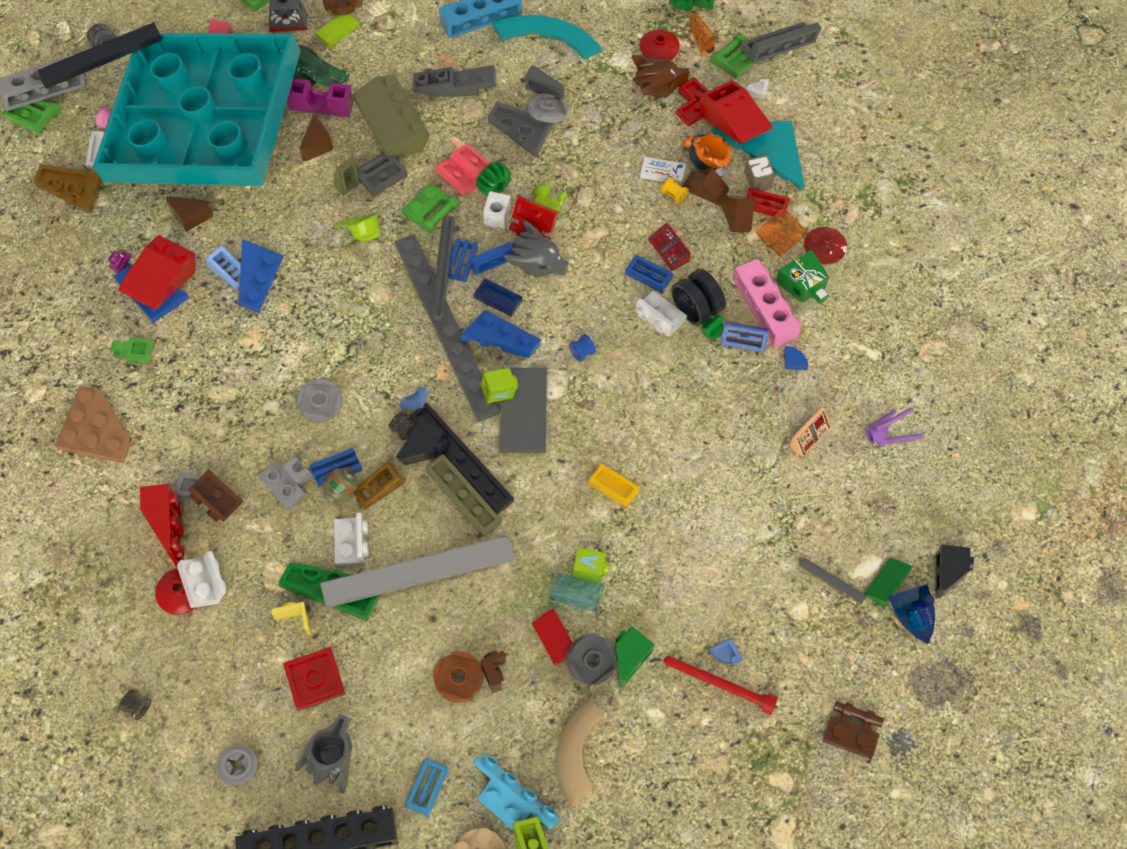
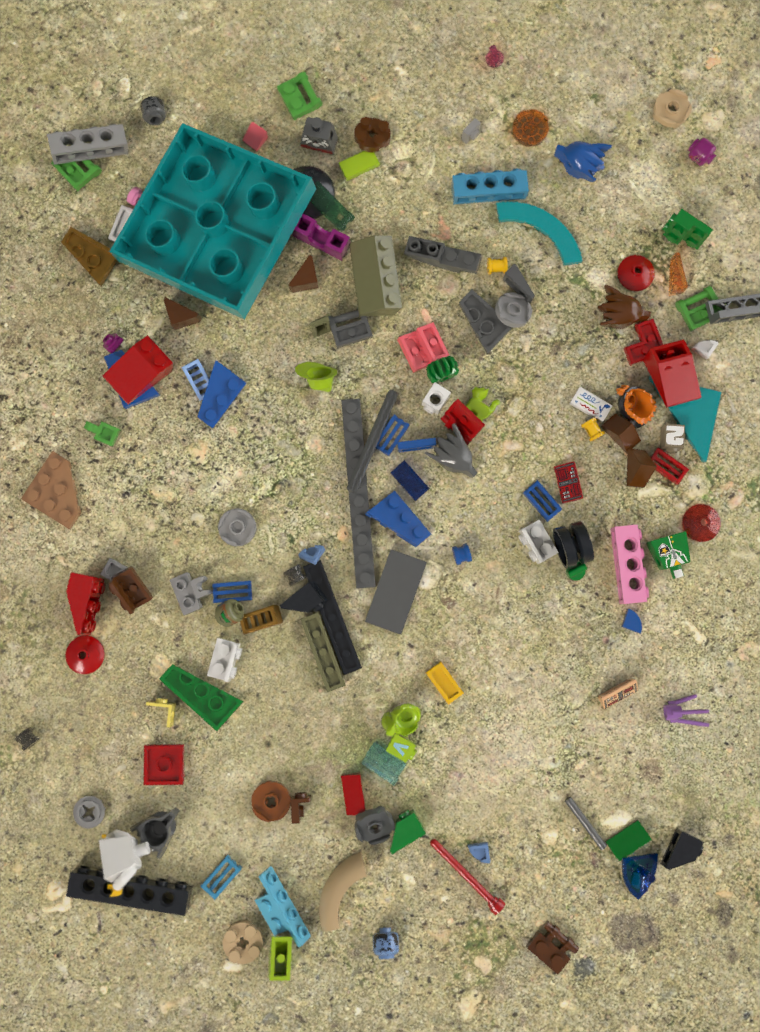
camera: 20 degrees right, 20 degrees up
black tile [37,22,163,89] -> none
white bracket [177,551,226,608] -> none
light grey tile [320,536,514,608] -> none
bright green plate [402,183,459,233] -> none
lime brick [480,368,518,404] -> none
tile [721,321,769,352] -> none
clear orange piece [756,208,808,257] -> none
none -> white torso [99,830,150,897]
none -> medium blue head [372,927,399,959]
none -> lime hair [381,704,421,737]
none -> yellow bush [487,257,508,275]

